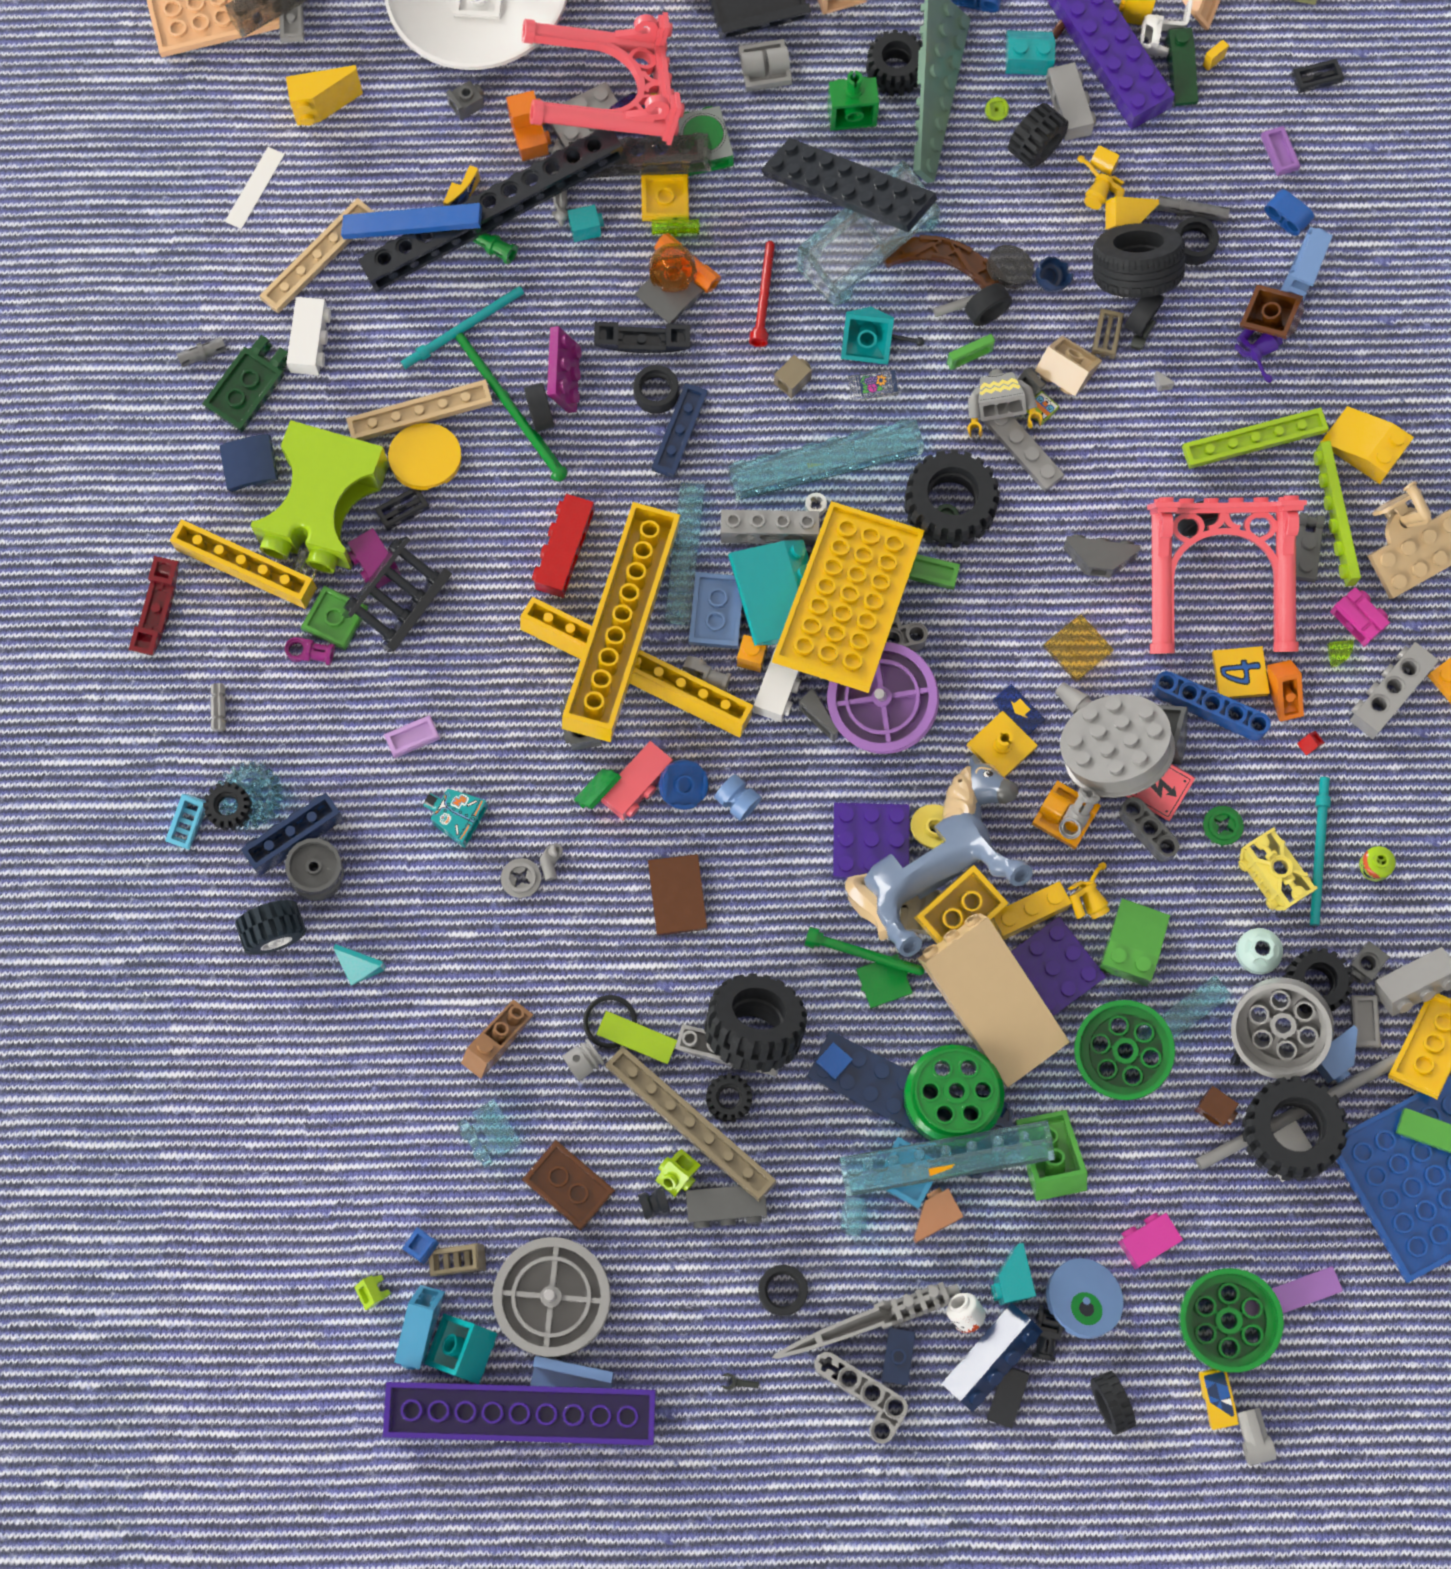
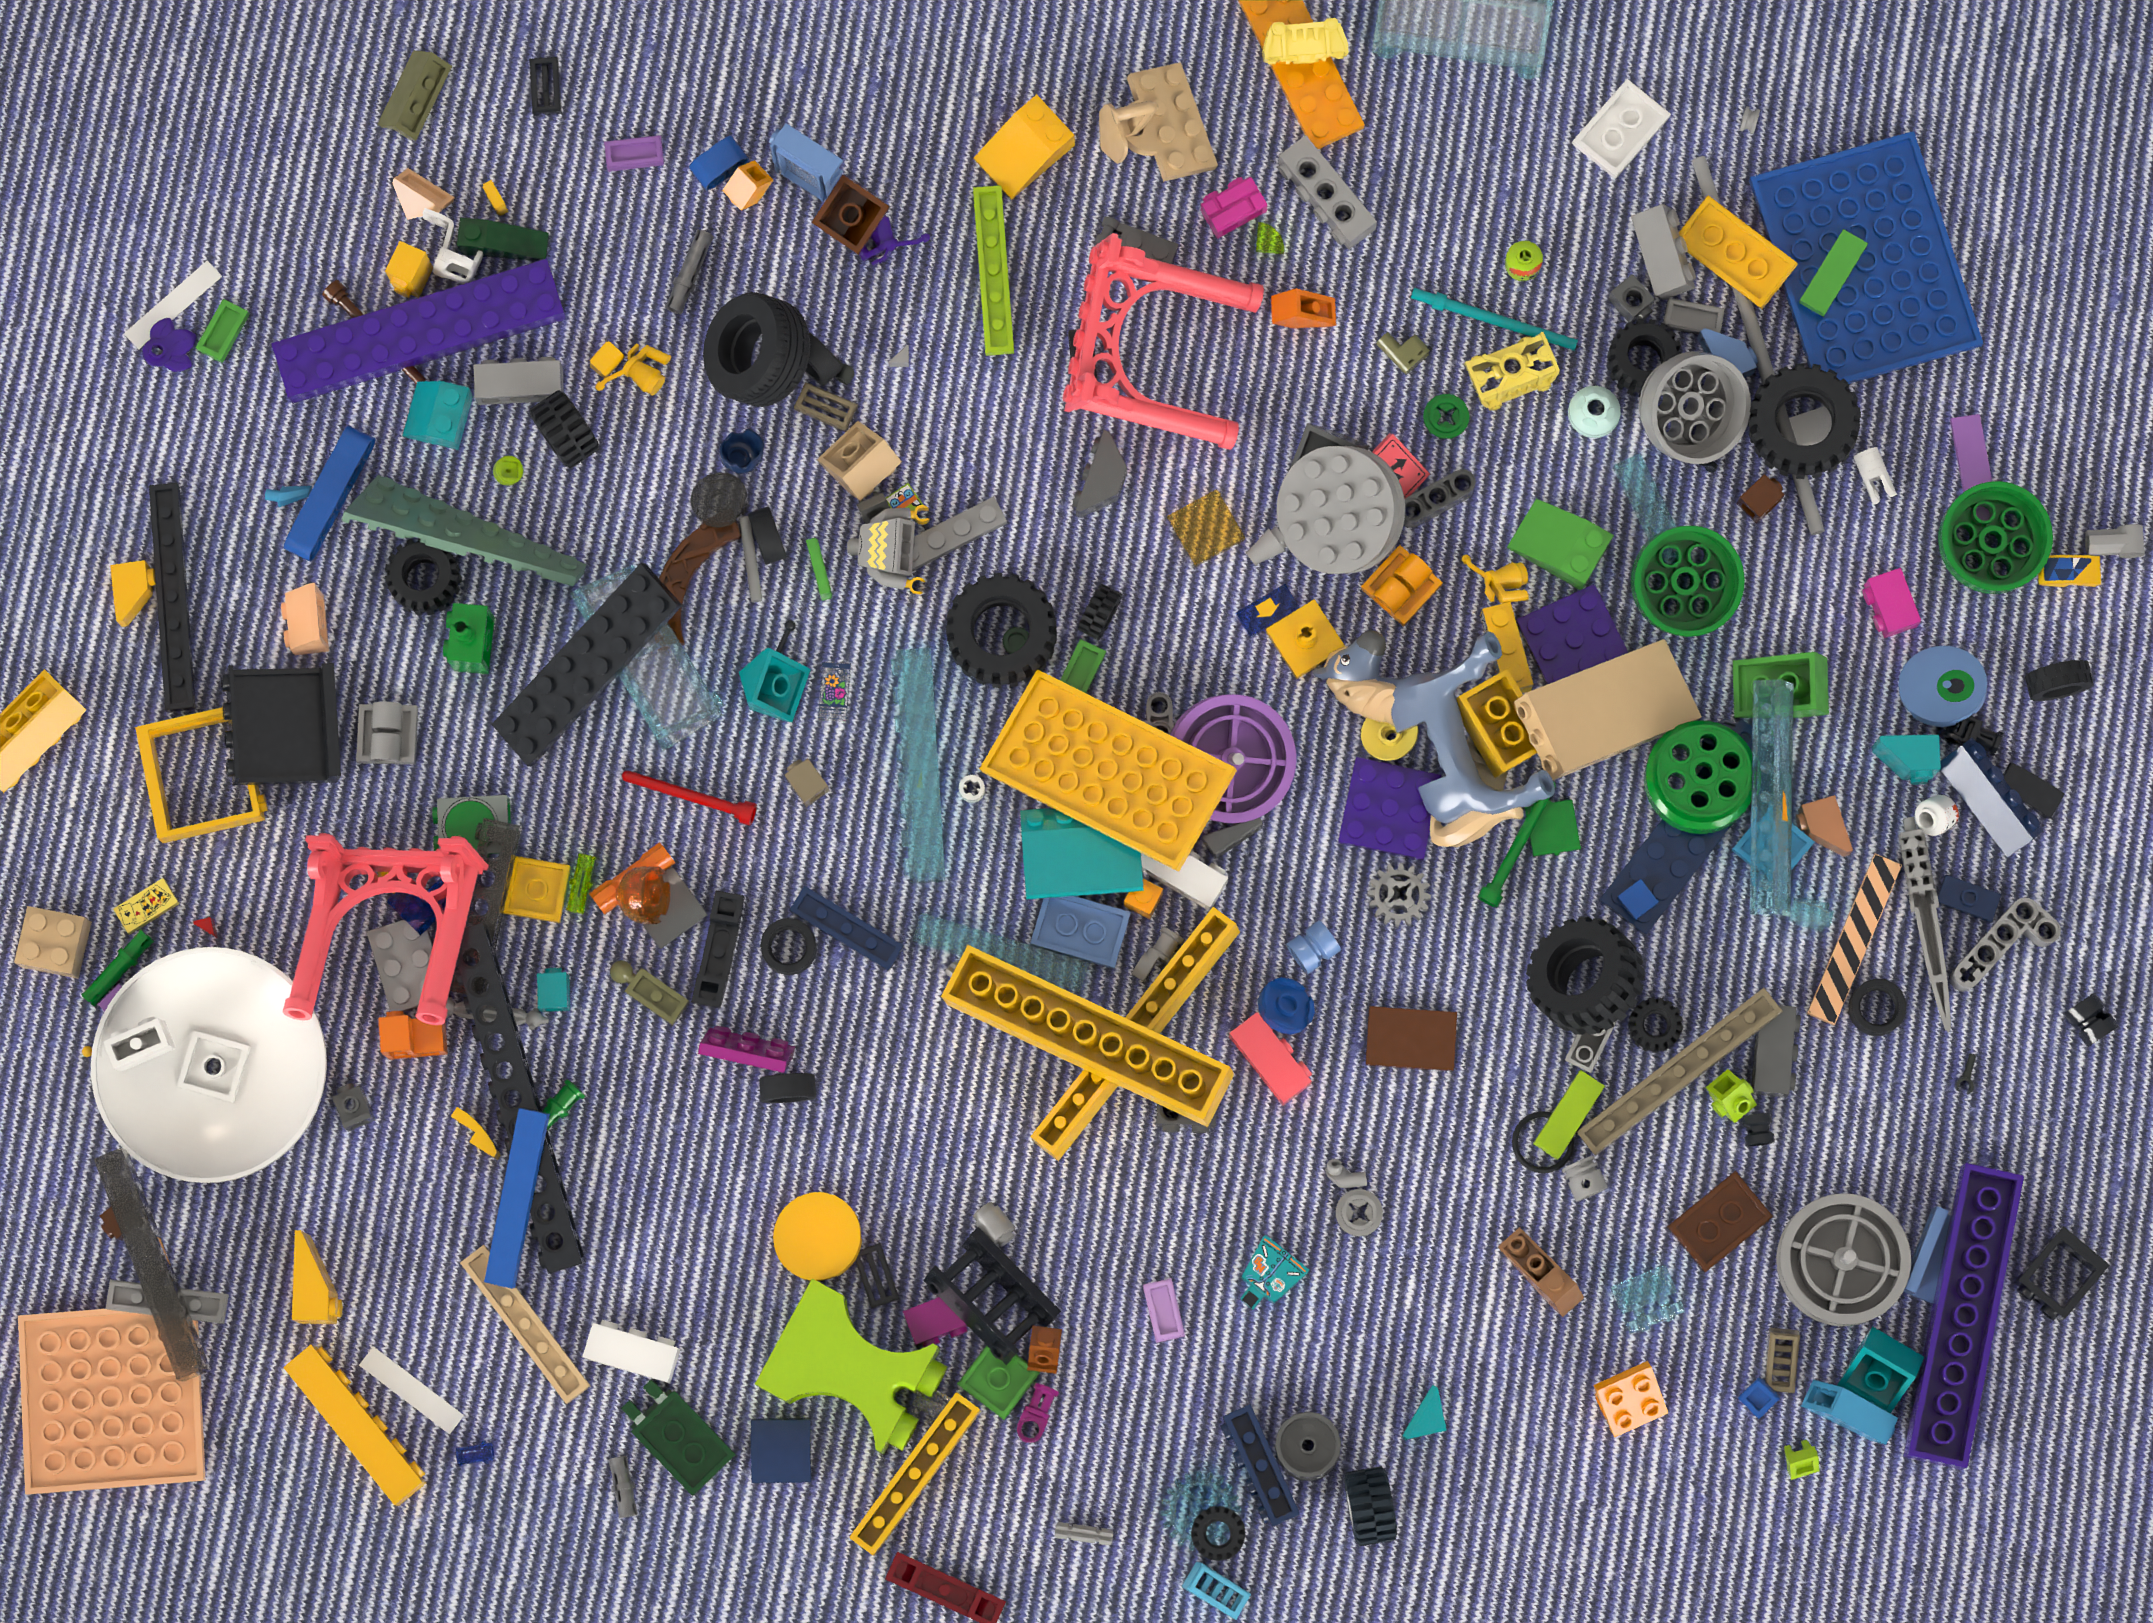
camera: 75 degrees left, 5 degrees up
tan plate [346,379,493,441] -> none
teal bar [400,286,524,370] -> none
green bar [455,333,568,482] -> none
red brick [532,494,595,598] -> none
green piece [574,768,622,810] -> none
light grey brick [721,510,819,545] -> none
light grey connector [1059,787,1100,839] -> none
yellow slope [1105,196,1159,230] -> none
blue beam [1152,671,1271,741] -> none
black tyre [1175,217,1219,265] -> none
yellow tile [1212,646,1270,699] -> none
piece [1297,731,1325,756] -> none
lime plate [1314,441,1361,587] -> none
none -> yellow brick [283,1345,426,1506]
none -> clear blue pin [455,1440,495,1466]
none -> olive plate [610,960,690,1026]
none -> light orange brick [722,160,773,211]
none -> light grey brick [973,1202,1016,1247]
none -> dark orange brick [1027,1326,1062,1374]
none -> black tyre [1078,583,1123,640]
none -> light grey gear [1367,863,1431,928]
none -> olive piece [1376,332,1432,375]
none -> plate [1593,1361,1668,1437]
none -> tile [1807,853,1902,1026]
none -> white hinge [1854,447,1897,505]
none -> black window [2013,1226,2110,1321]
none -> black wheel [2064,992,2119,1048]

